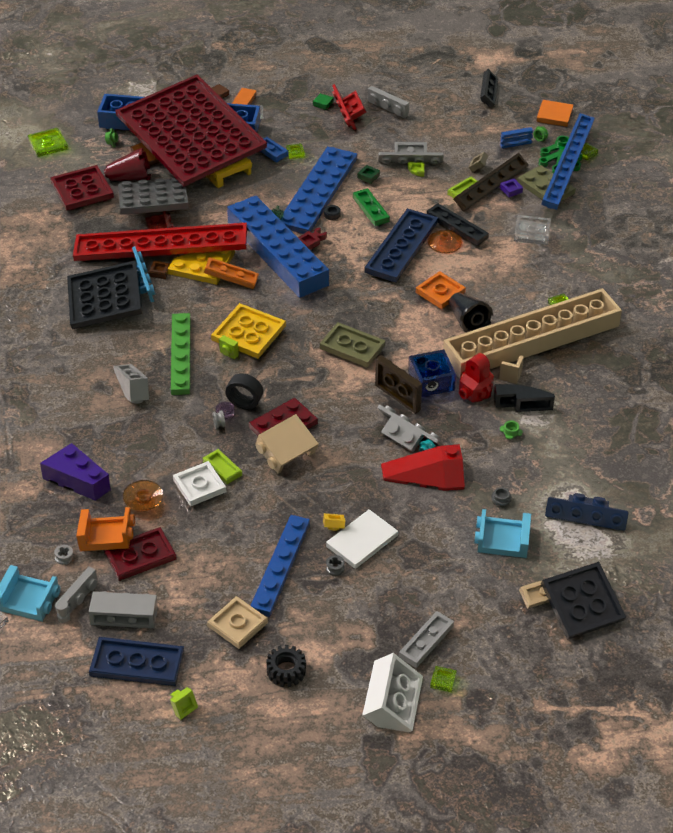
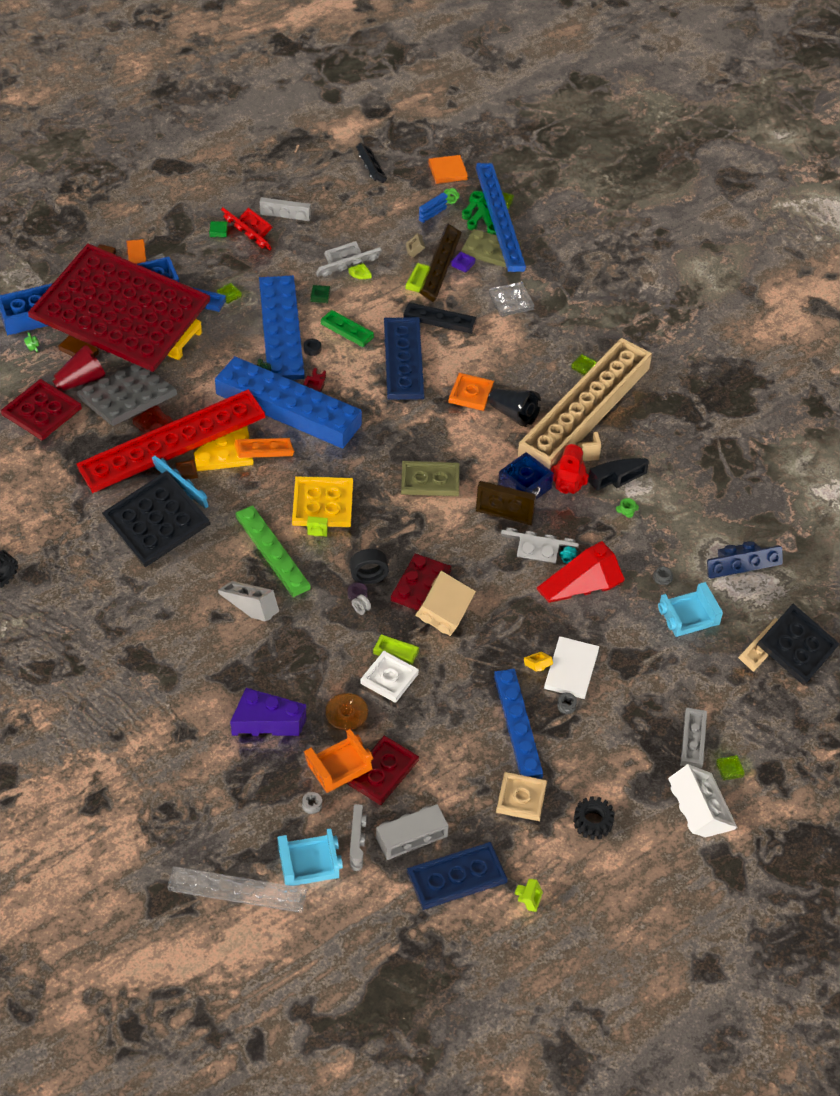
camera: 30 degrees left, 5 degrees up
clear orange dish [428,230,462,254] -> none

